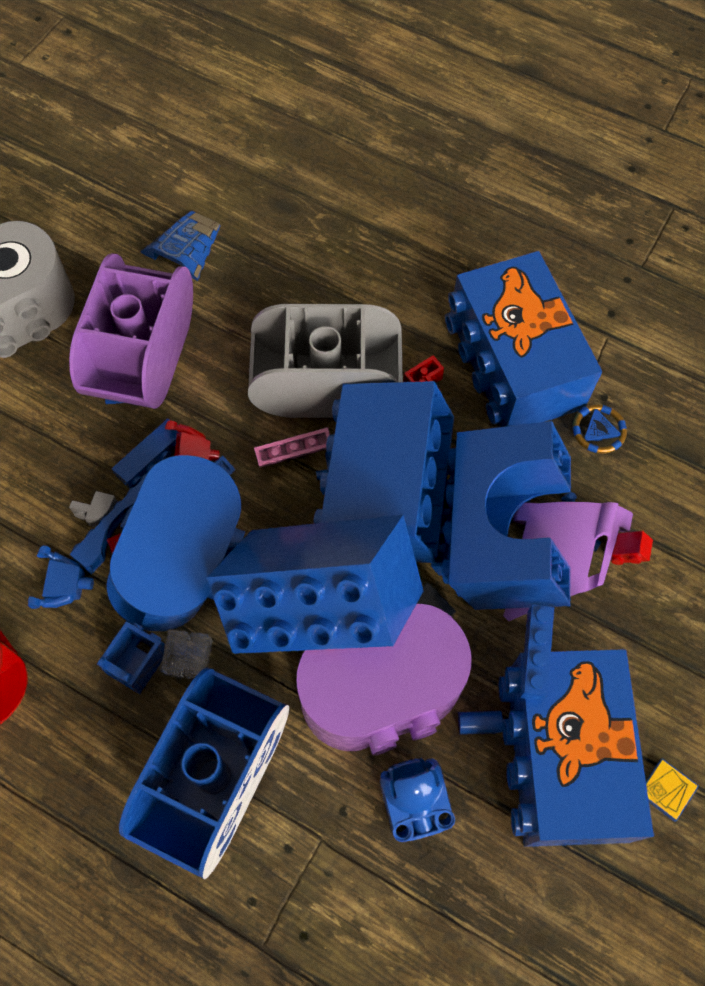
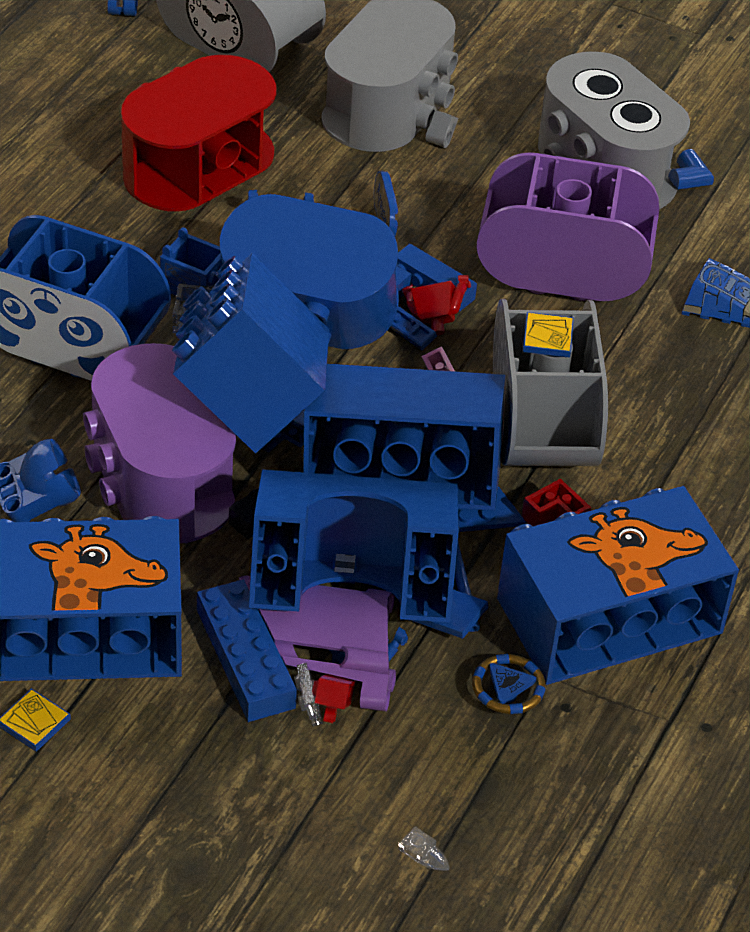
camera: 85 degrees right, 20 degrees down
blue brick [520,604,554,701] -> none
none -> blue brick [197,579,297,722]
none -> clear plate [294,663,323,726]
none -> tile [374,171,398,236]
none -> yellow tile [523,312,574,358]

